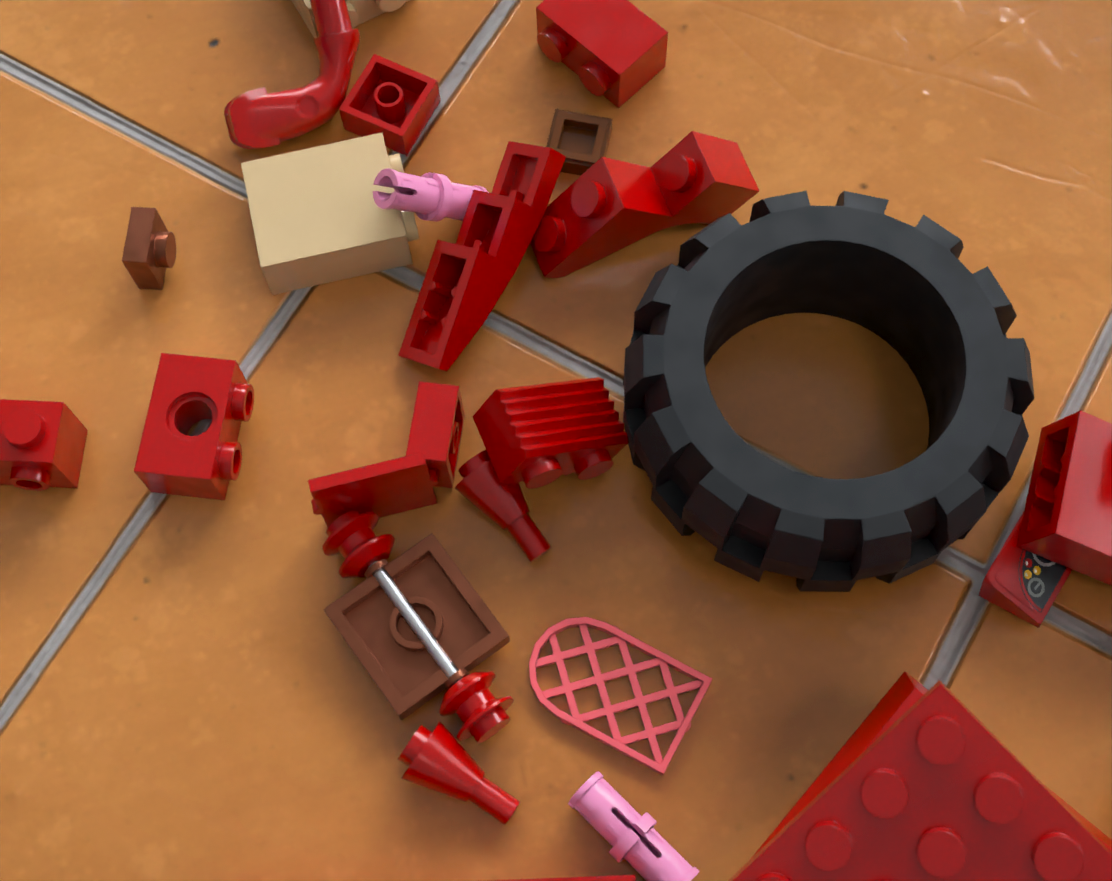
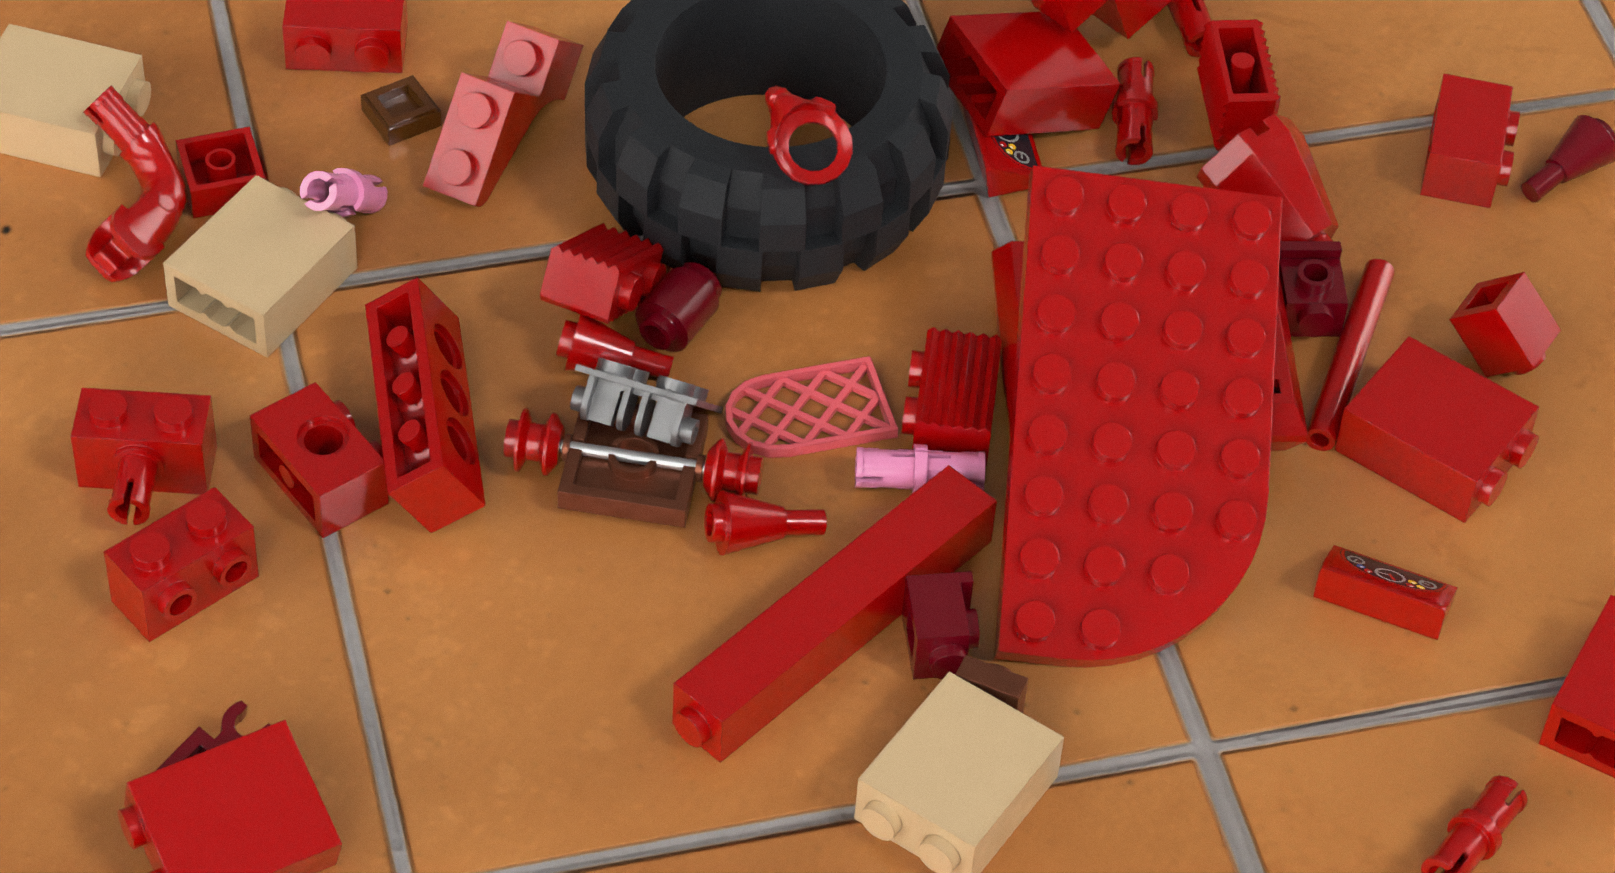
camera: 50 degrees left, 20 degrees down
copper plate [122,207,176,290] -> none
red piece [308,452,438,527] -> none
red slope [398,141,566,372] -> none
red piece [406,381,465,488] -> none
none -> red brick [70,388,217,525]
none -> red brick [365,277,486,533]
none -> flat silver hinge [570,357,723,447]
none -> dark red brick [635,262,722,352]
none -> red piece [765,86,853,185]
none -> red brick [901,327,1002,466]

